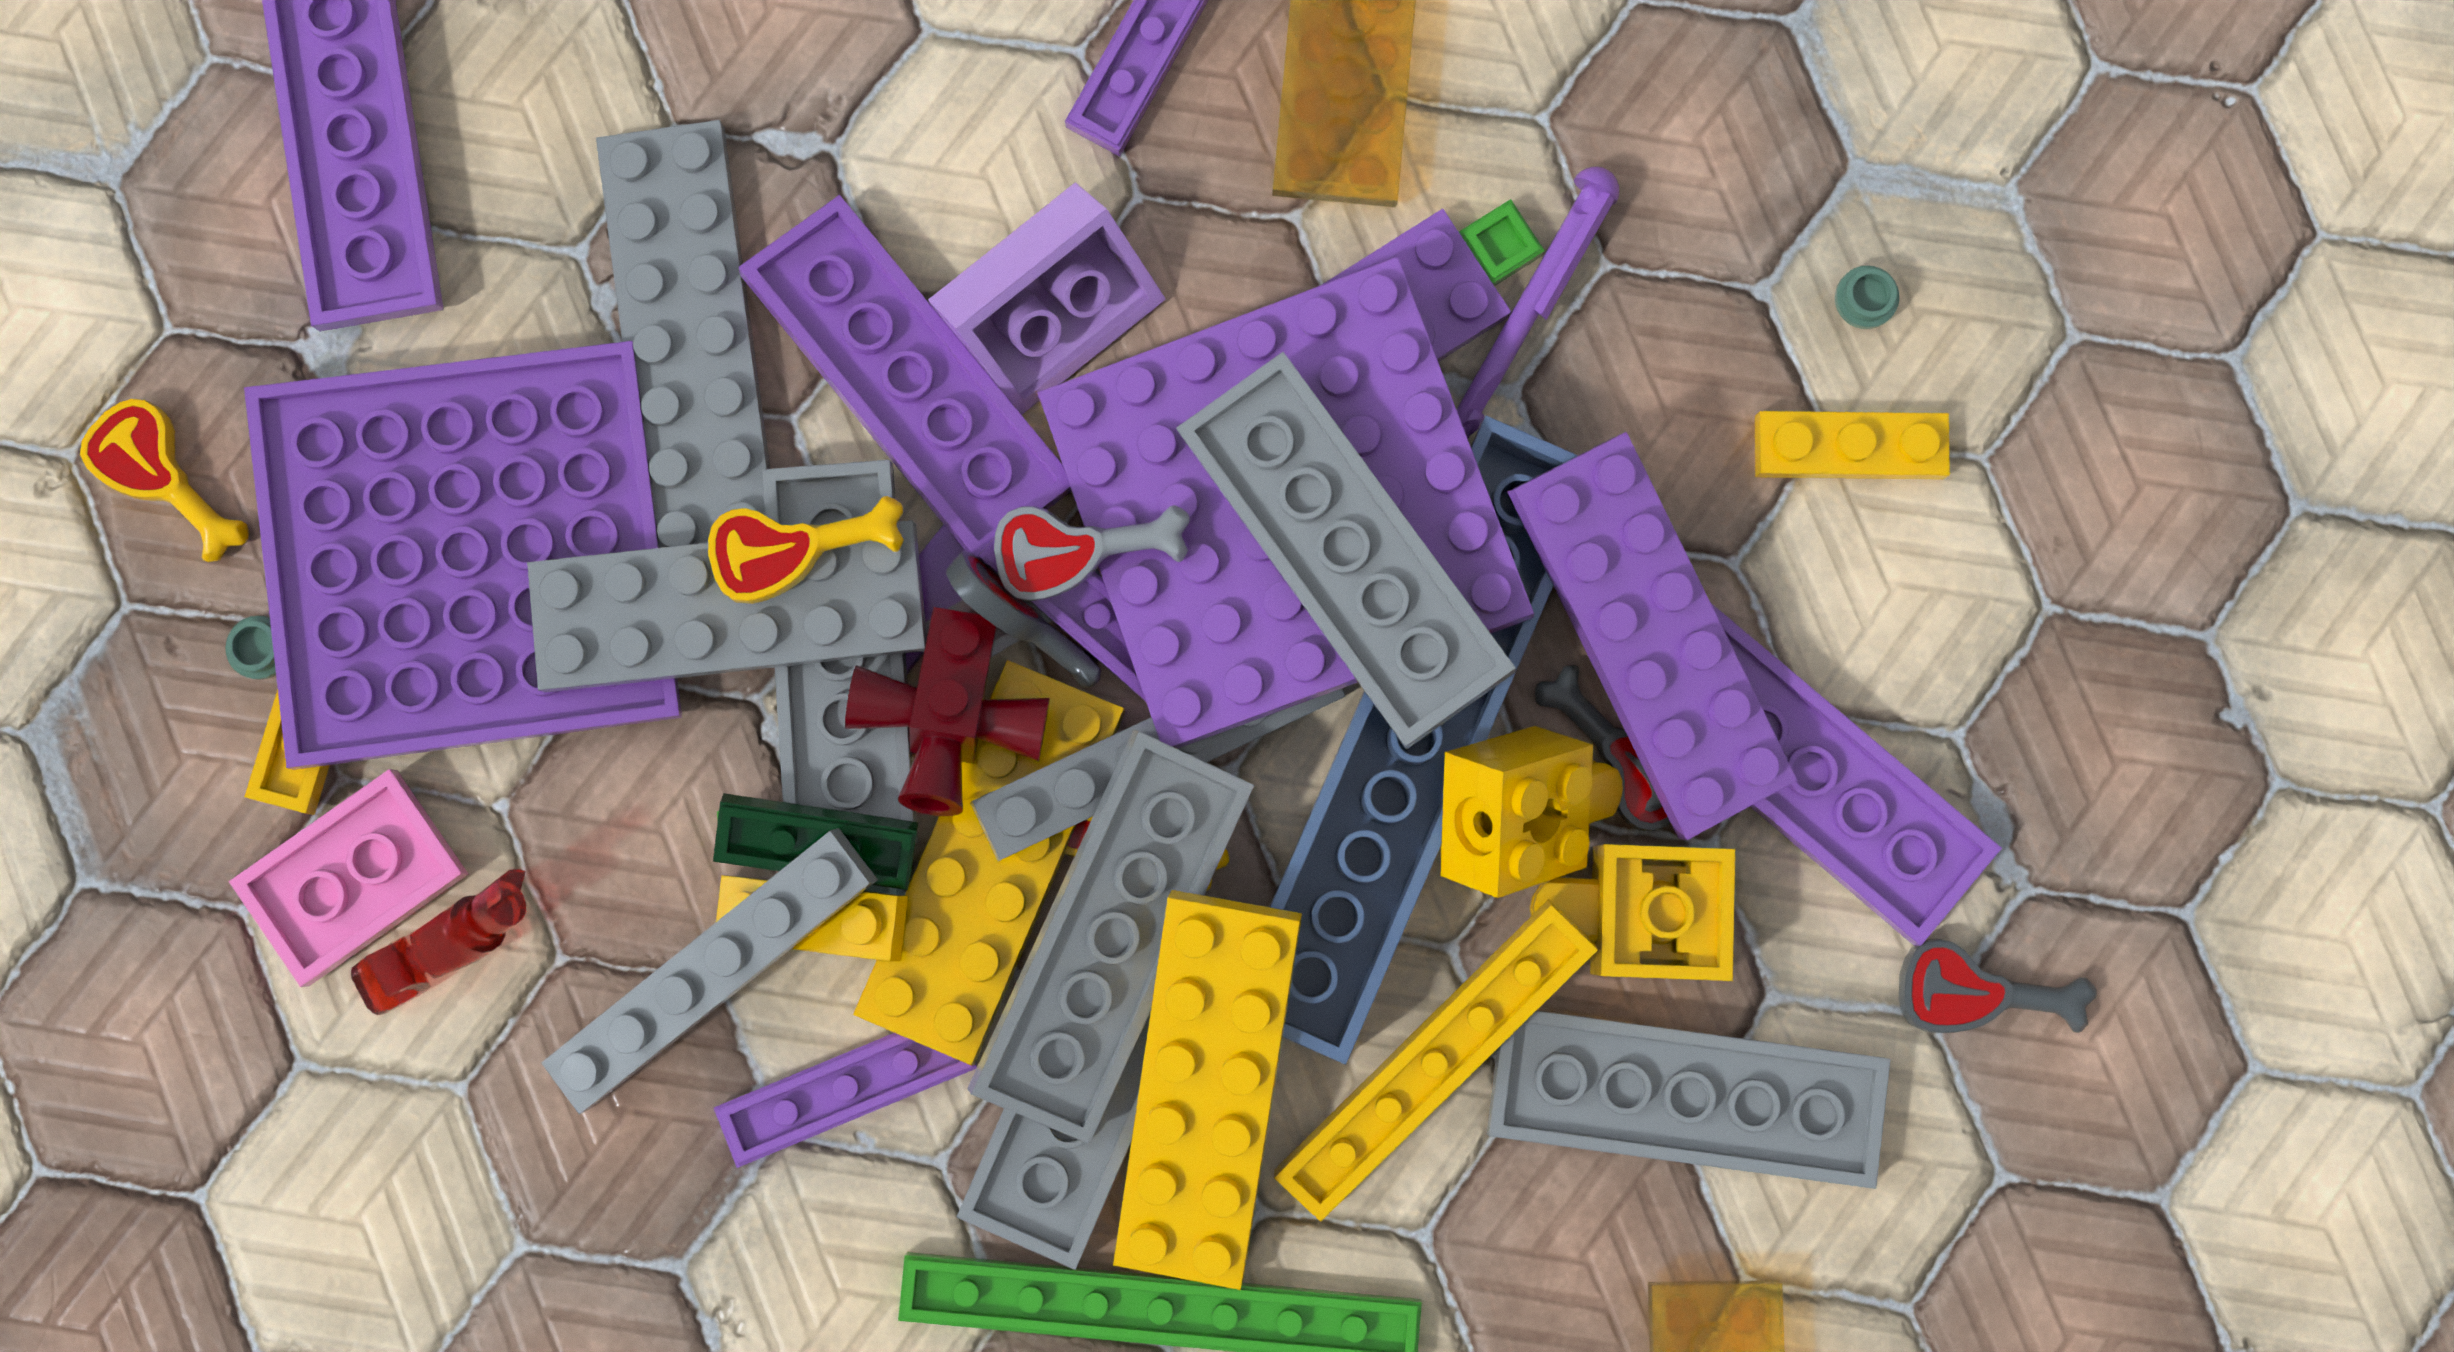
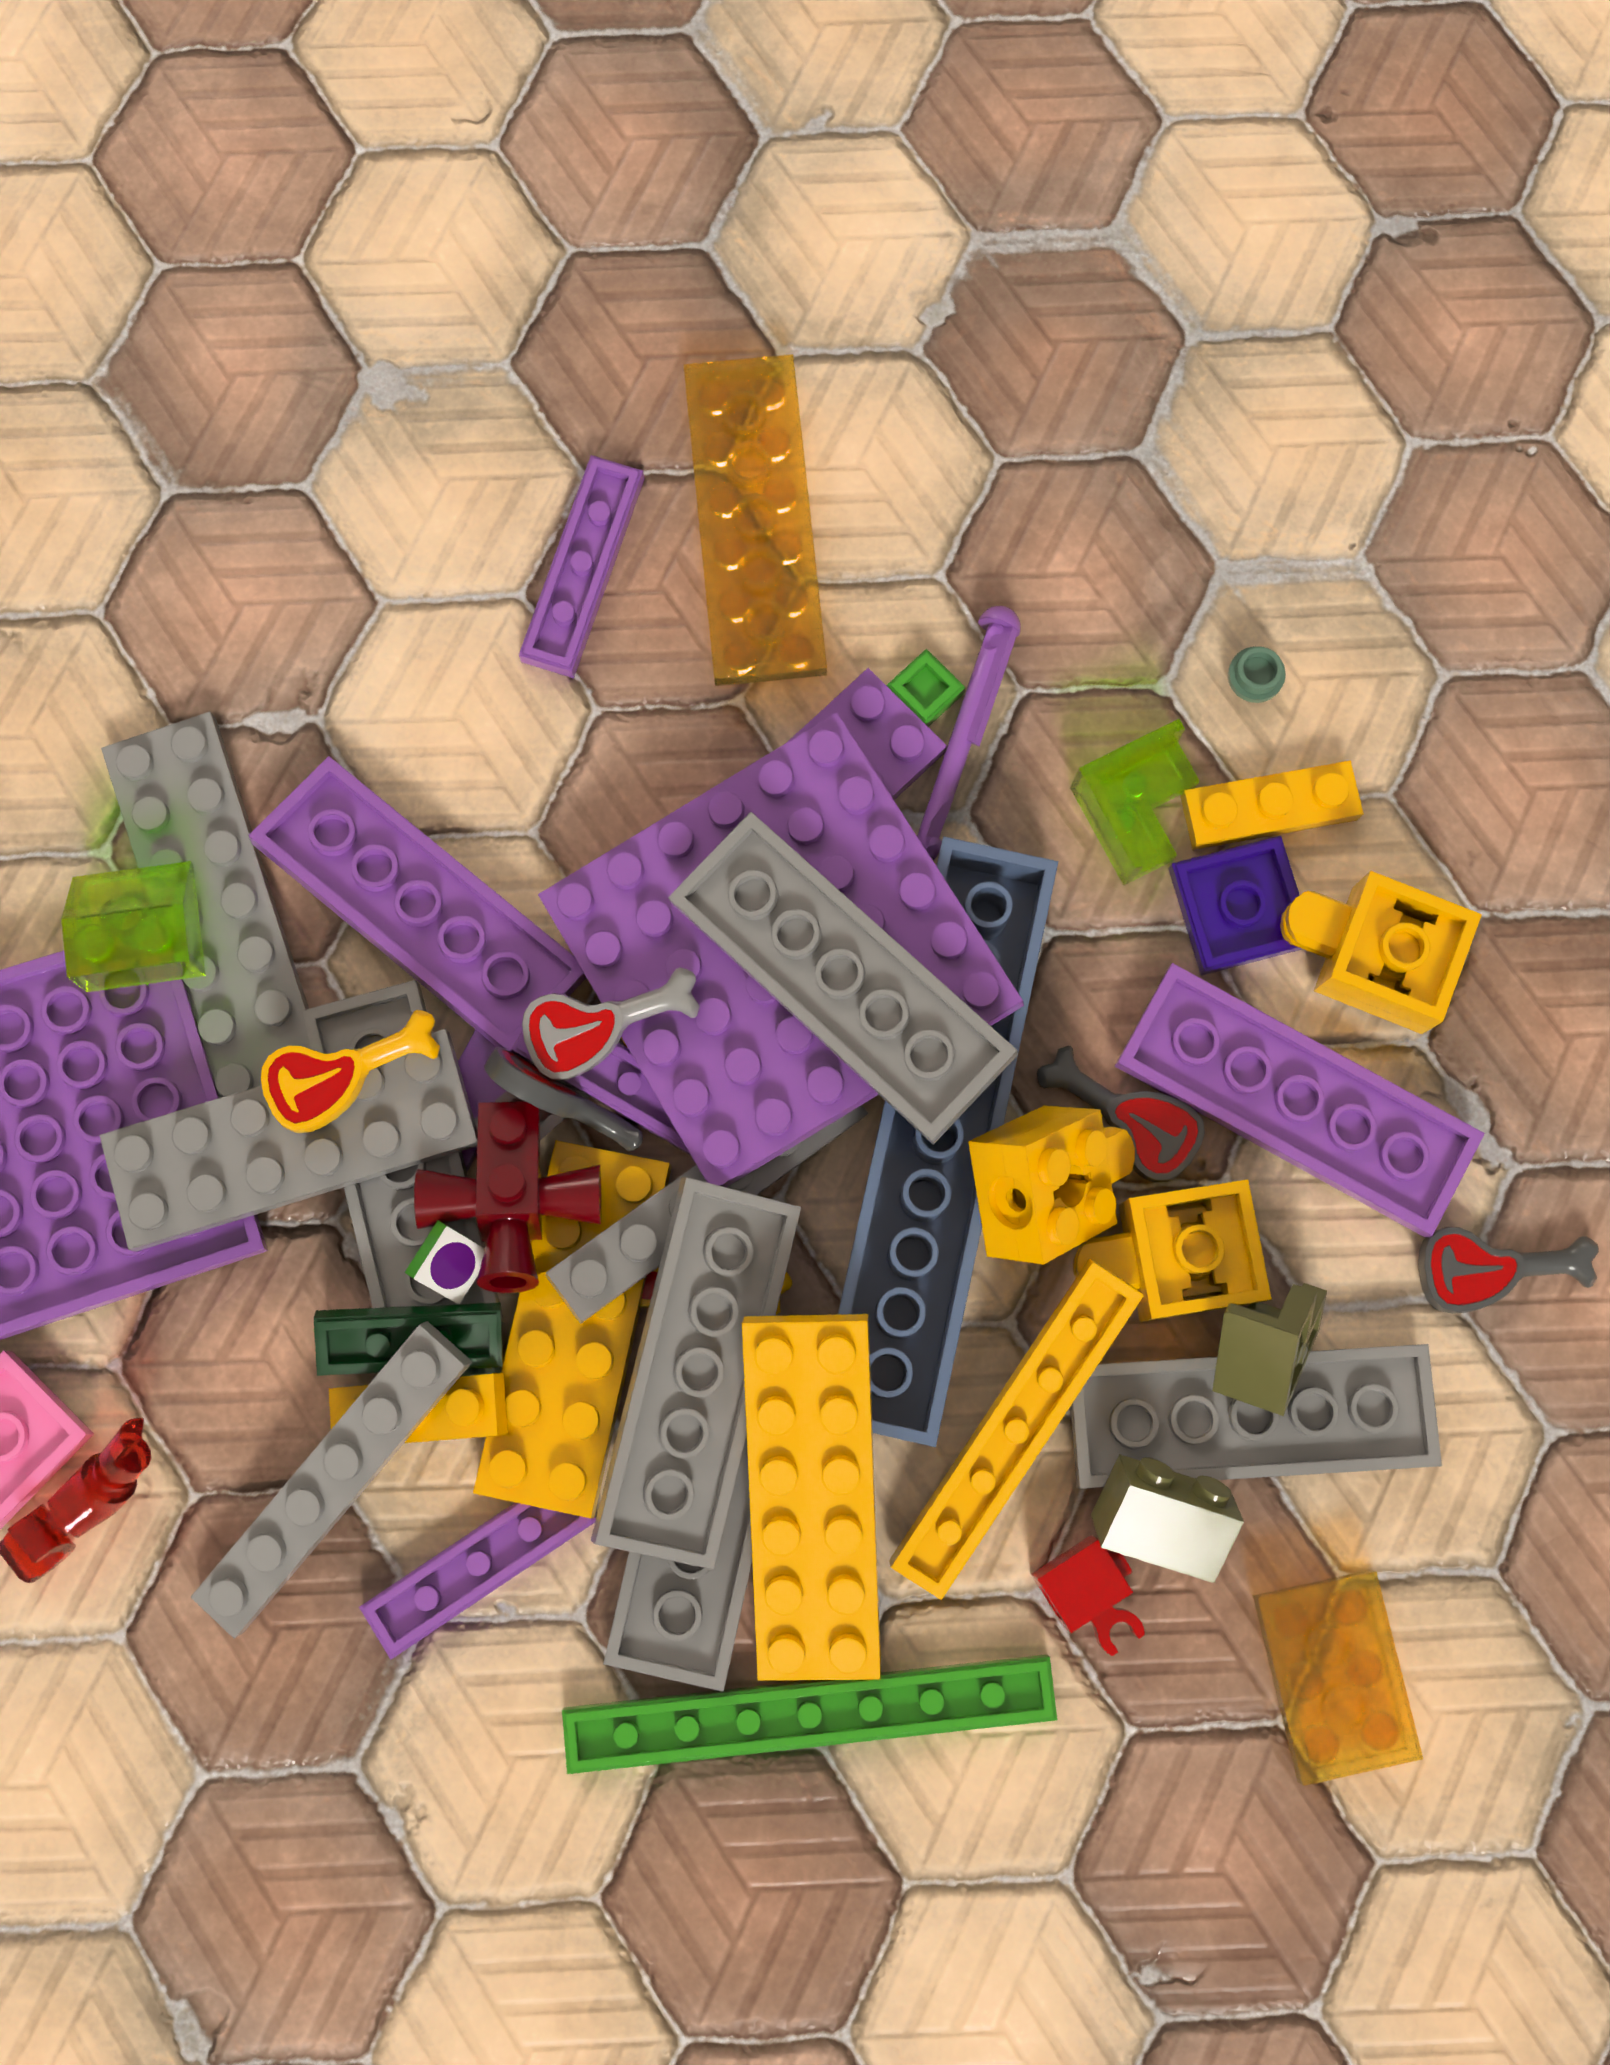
camera: 10 degrees left, 5 degrees down
lavender slope [928,183,1166,415] -> none
medium lavender plate [1507,432,1798,840] -> none
none -> clear neon green slope [61,861,205,992]
none -> tile [405,1220,485,1305]
none -> red brick [1031,1535,1145,1656]
none -> clear neon green panel [1070,719,1200,886]
none -> brick [1091,1454,1244,1583]
none -> dark purple tile [1168,835,1302,976]
none -> olive panel [1212,1283,1327,1416]
none -> yellow brick [1280,871,1482,1034]

